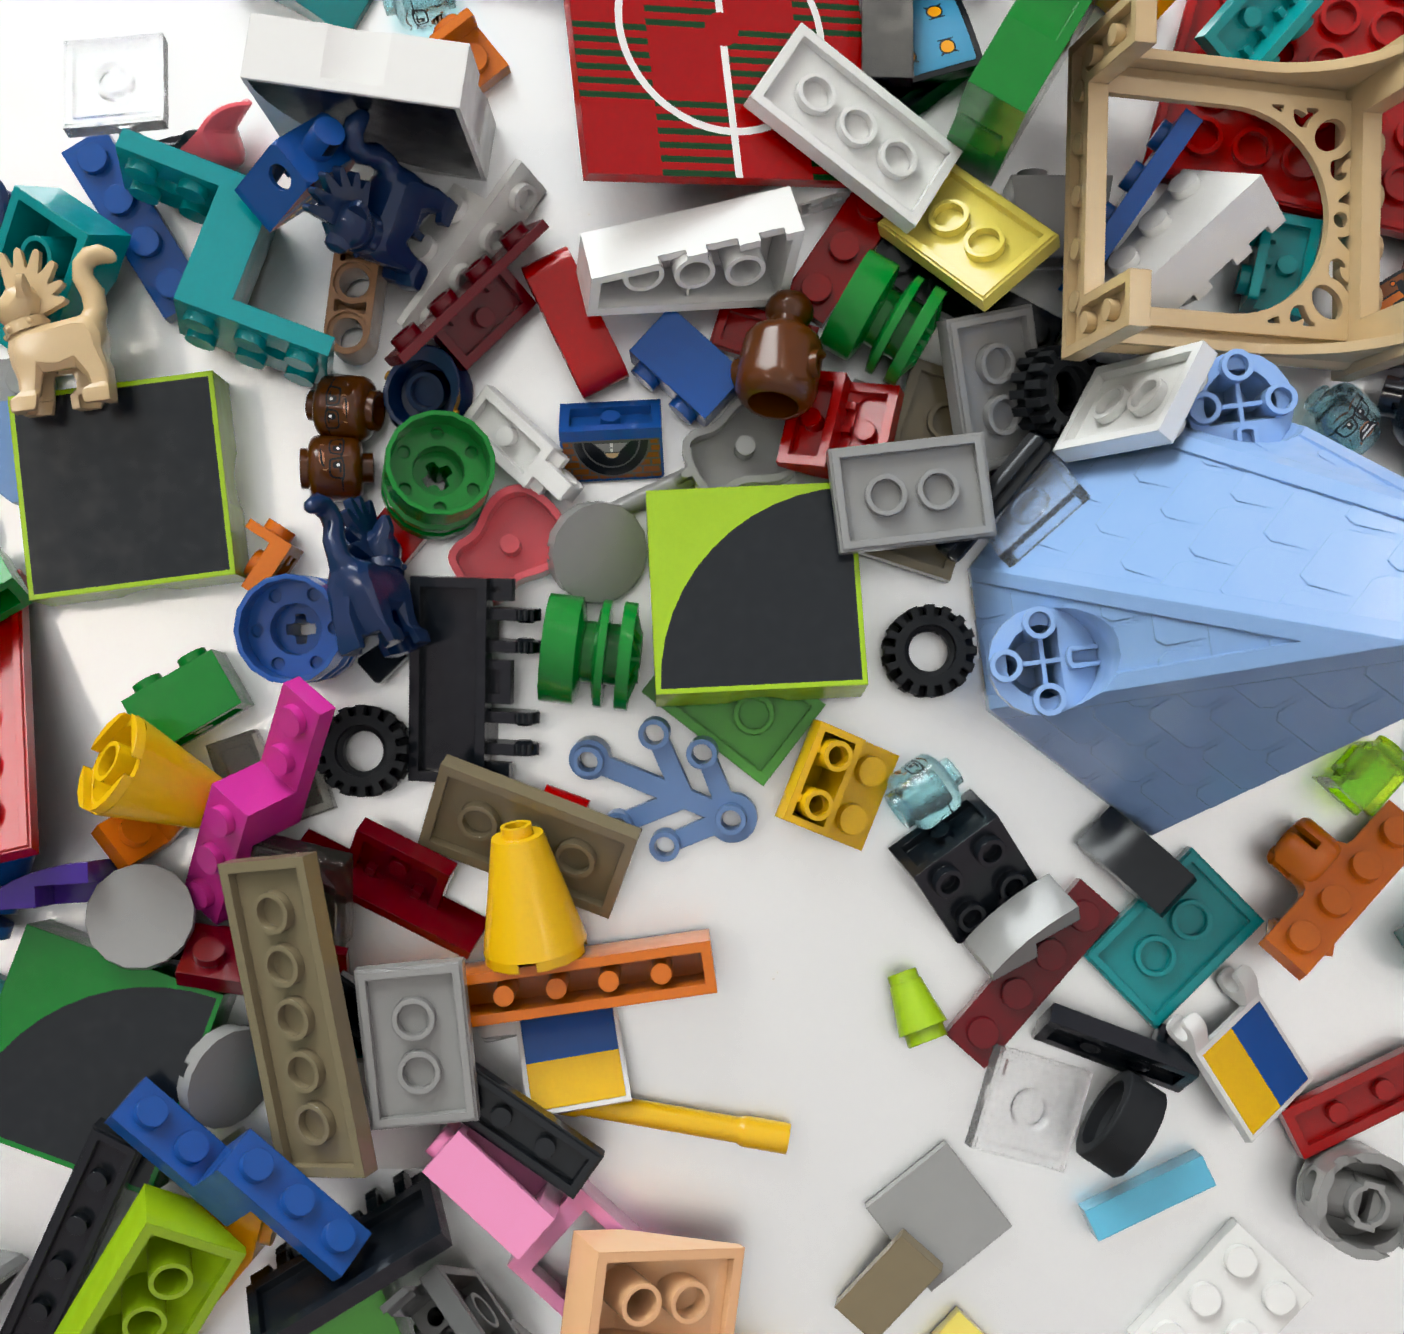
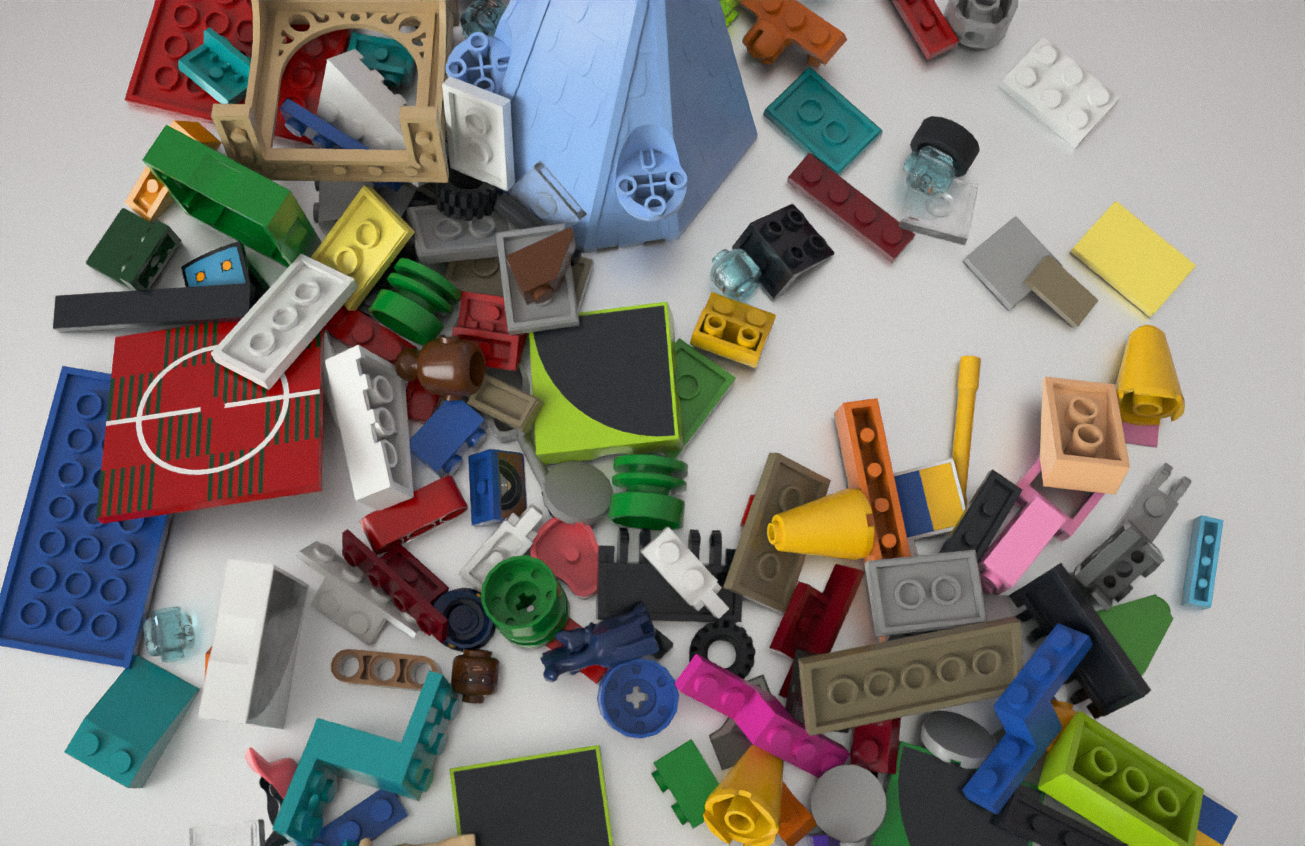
camera: 95 degrees left, 10 degrees down
blue torso [234,112,355,233] -> none
orange bracket [241,518,304,590] -> none
reddish brown head [299,435,374,502] -> none
dark blue animal [302,109,458,292] -> none
orange bracket [429,8,511,94] -> none
medium blue plant [569,716,758,862] -> none
black tyre [881,604,977,698] -> none
lime cone [887,967,947,1049] -> none
light grey slope [964,874,1080,981] -> none
black hinge [1033,1003,1200,1093] -> none
black slope [1076,806,1197,918] -> none
medium azure piece [1078,1149,1216,1241] -> none
flag [1166,965,1313,1143] -> none
none -> dark tan tile [467,373,544,434]
none -> reddish brown slope [506,227,576,305]
none -> white hinge [640,526,729,619]
none -> clear light blue head [902,146,957,197]

